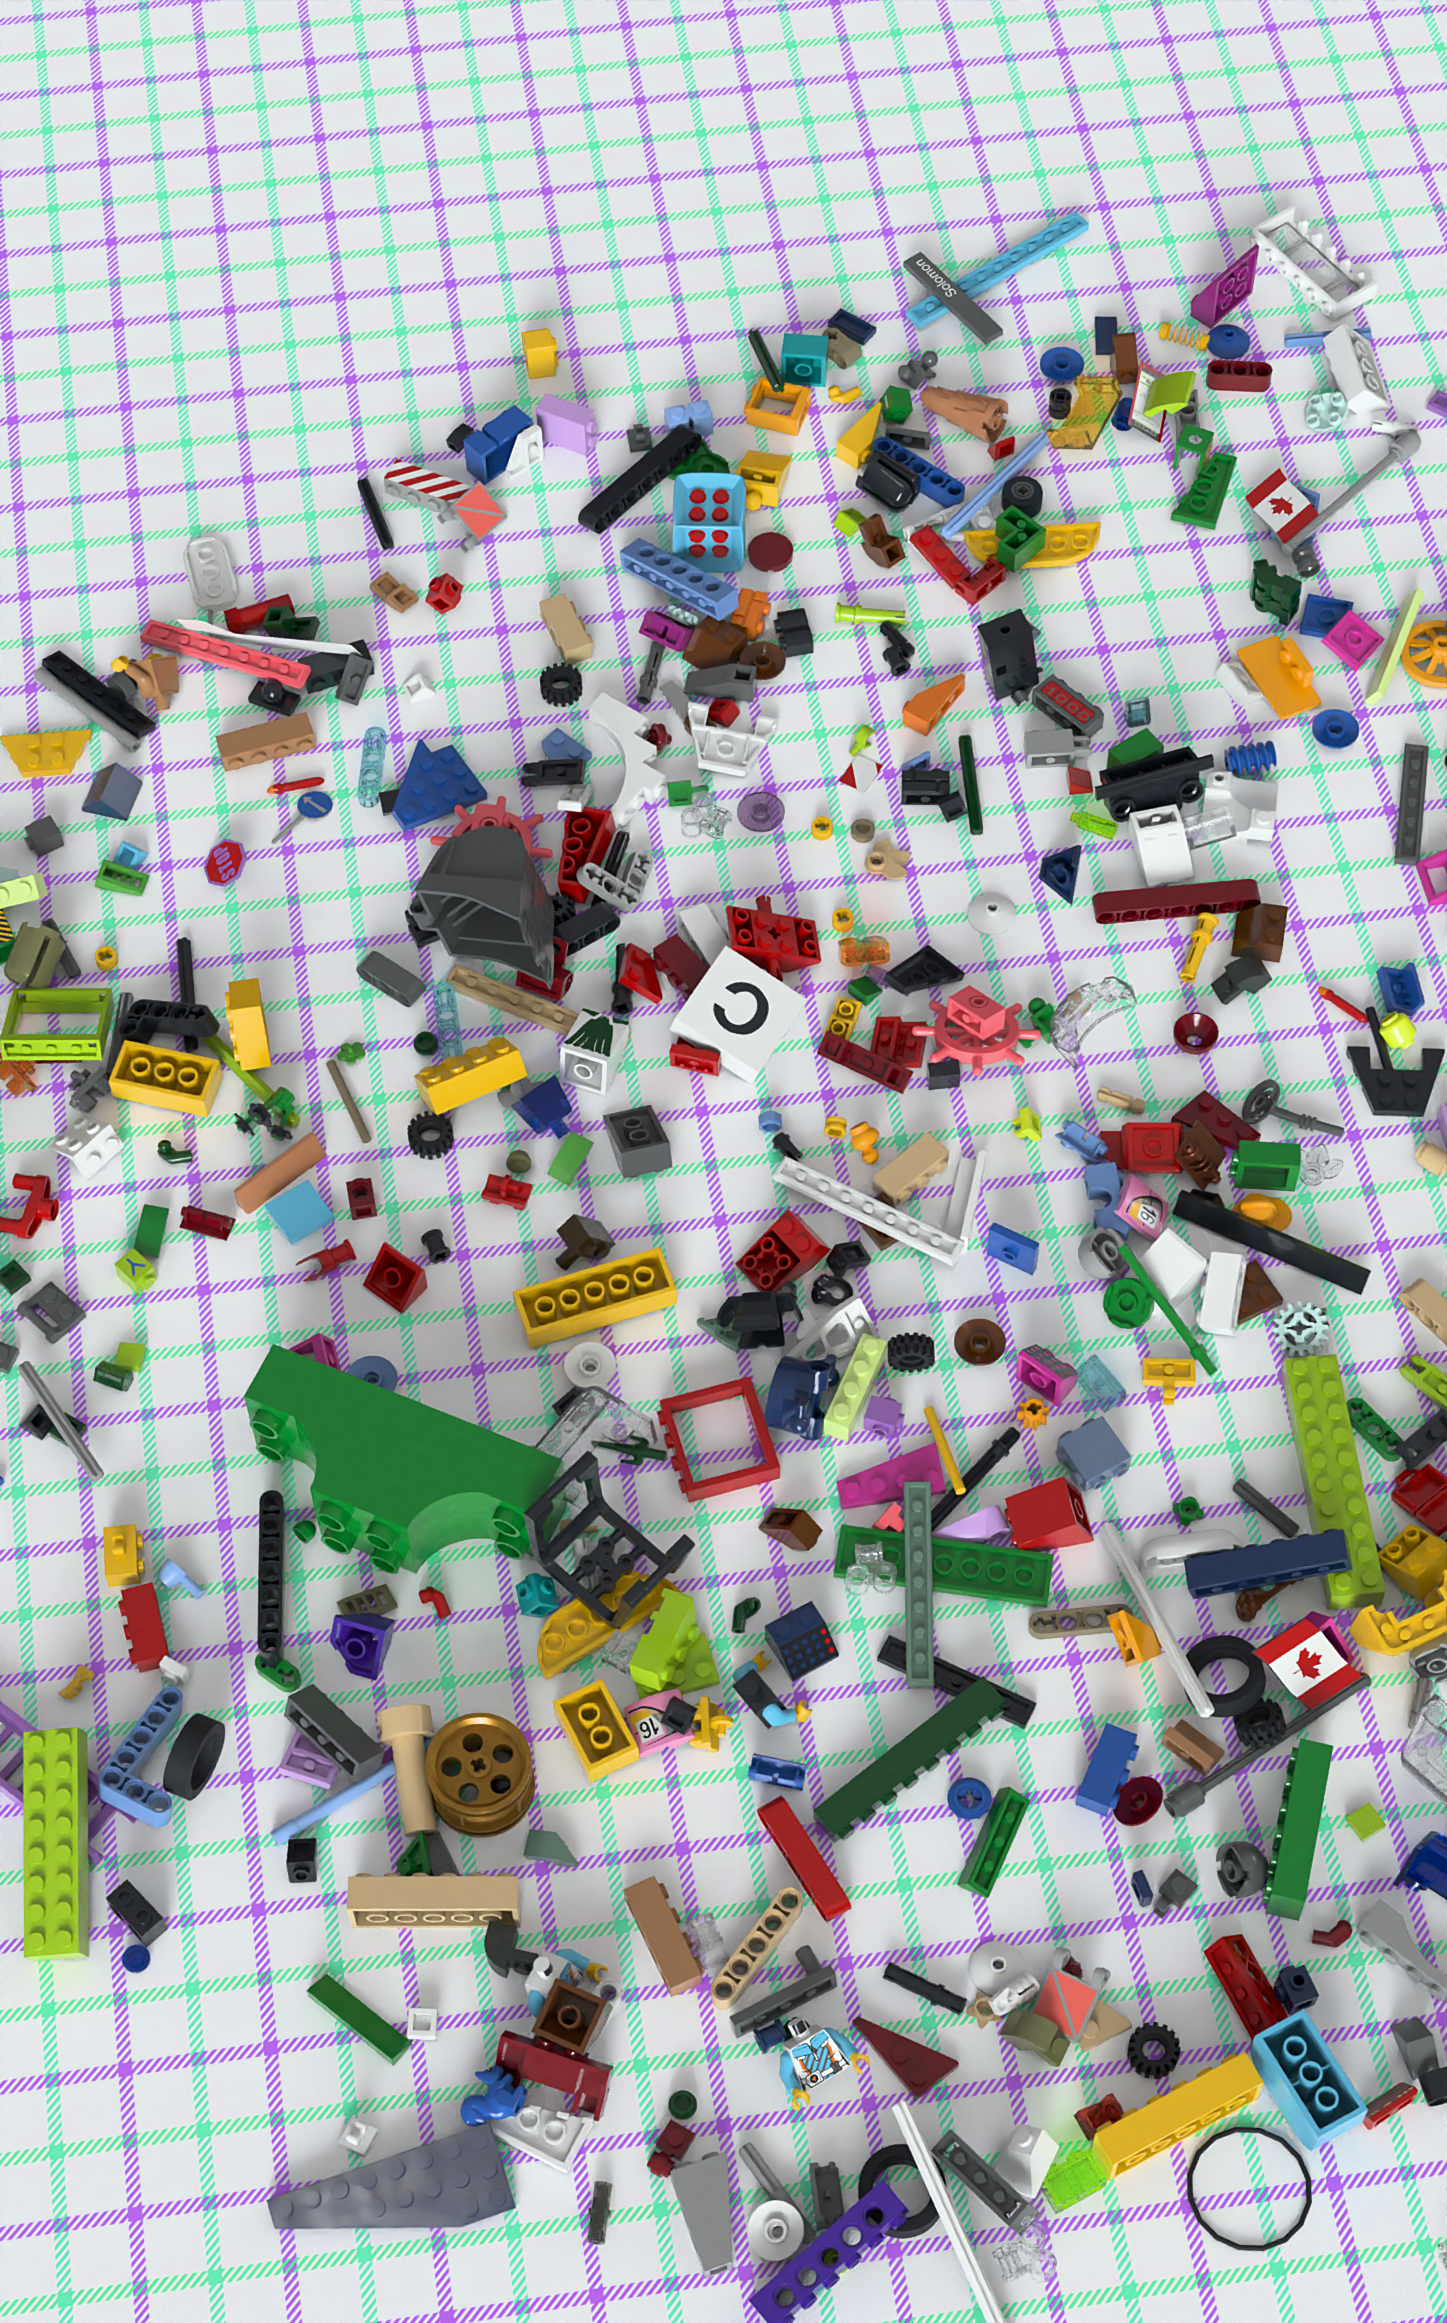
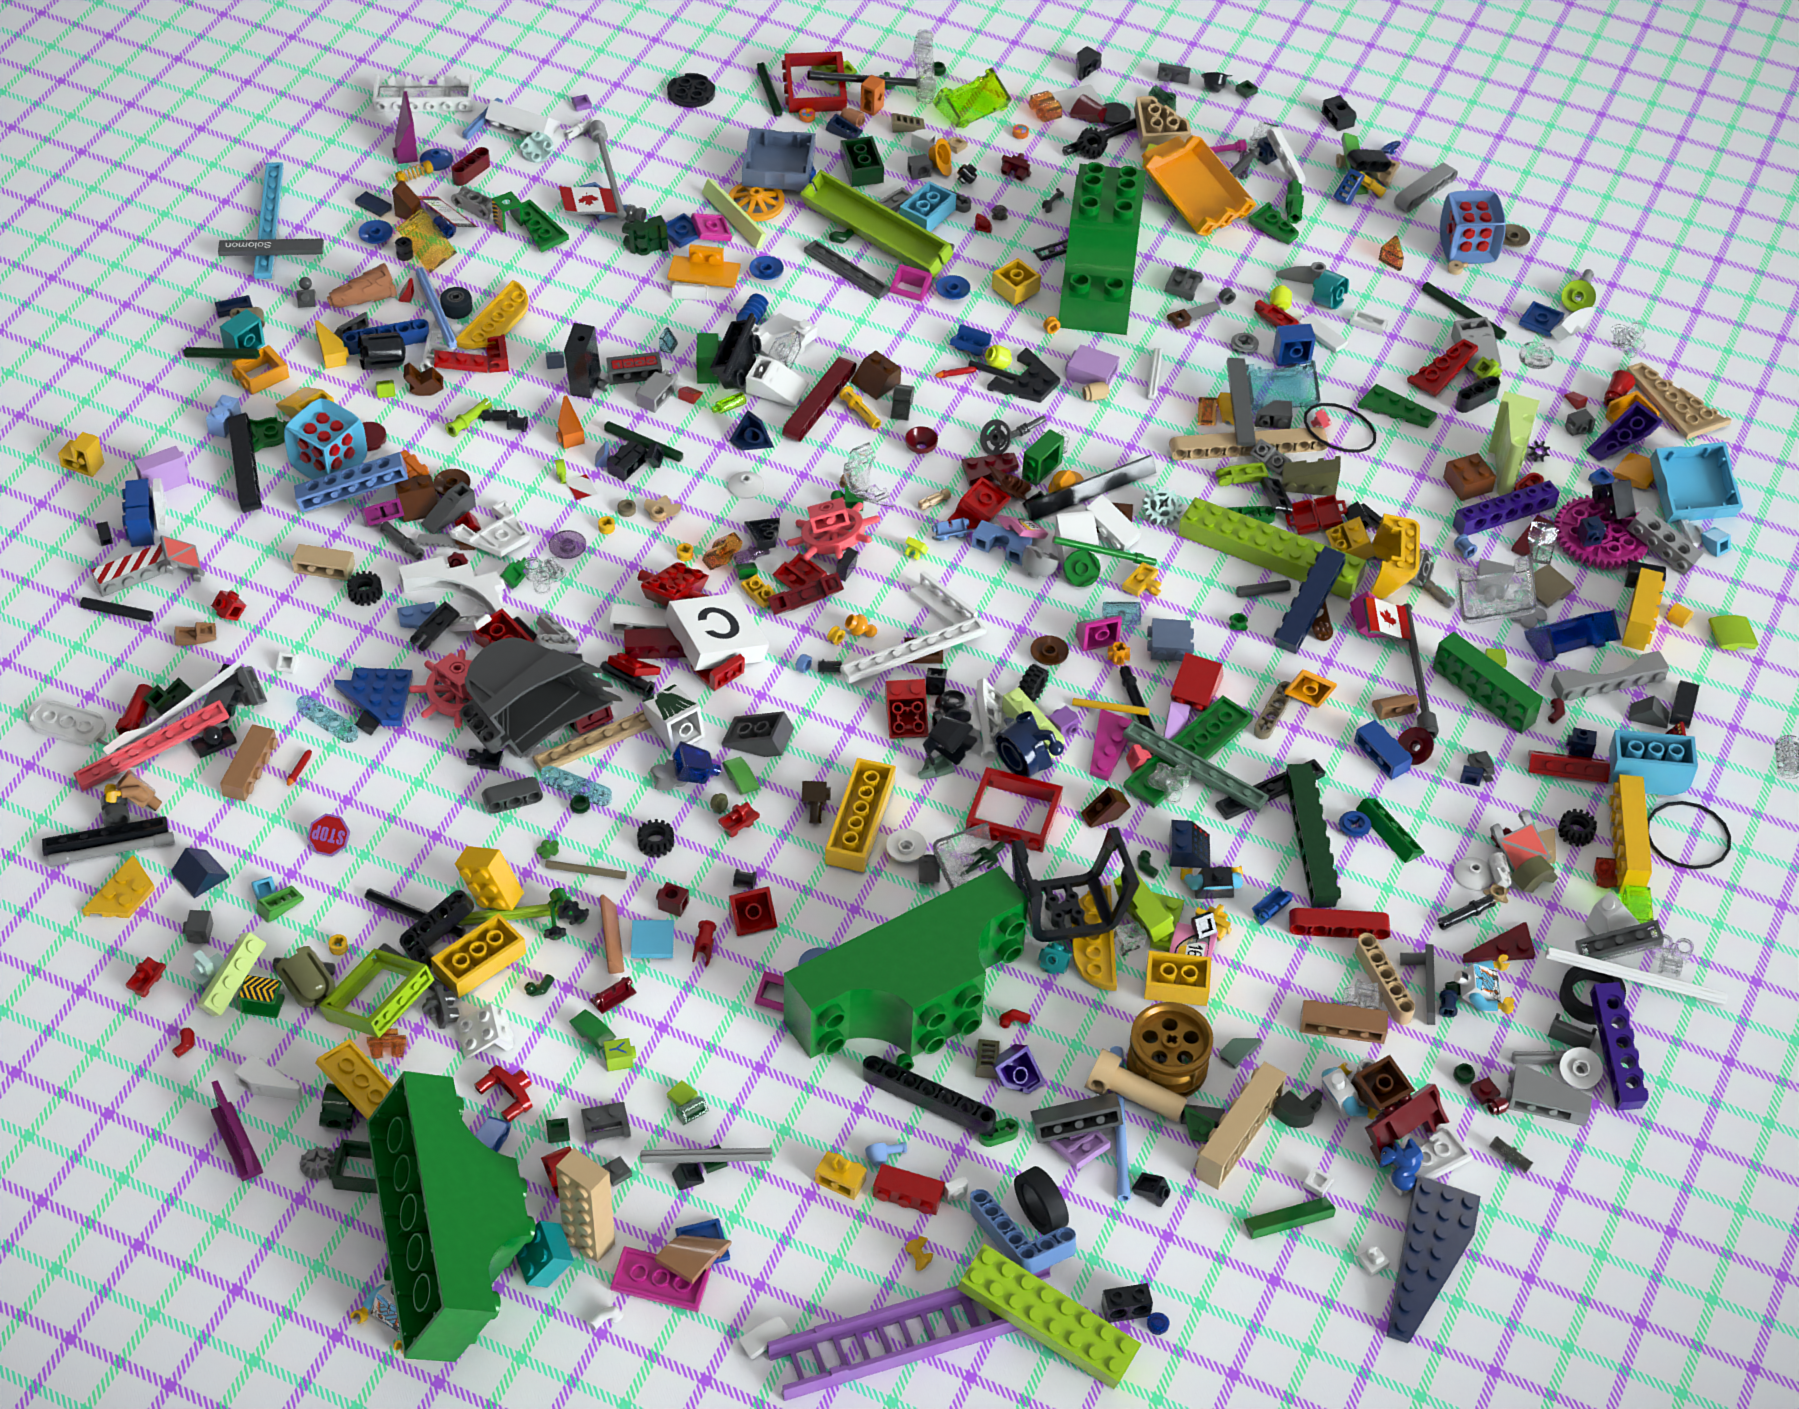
camera: 60 degrees left, 10 degrees down
blue piece [271,791,333,844] -> none
yellow brick [413,1037,528,1115] -> none
dark grey tile [626,424,652,453] -> none
light aqua gear [666,605,701,628] -> none
black brick [773,608,813,658] -> none
yellow arm [828,385,862,404] -> none
tan brick [872,1132,949,1207] -> none
green brick [880,385,913,425] -> none
blue plate [987,1222,1040,1276] -> none
green brick [995,505,1046,573] -> none
white axle [1099,1522,1214,1718] -> none
white brick [1139,1529,1244,1571] -> none
lime slope [1143,371,1196,418] -> none
black tyre [1183,1635,1266,1718] -> none
dark grey cylinder [1216,1841,1269,1899] -> none
black tyre [1233,1698,1286,1749] -> none

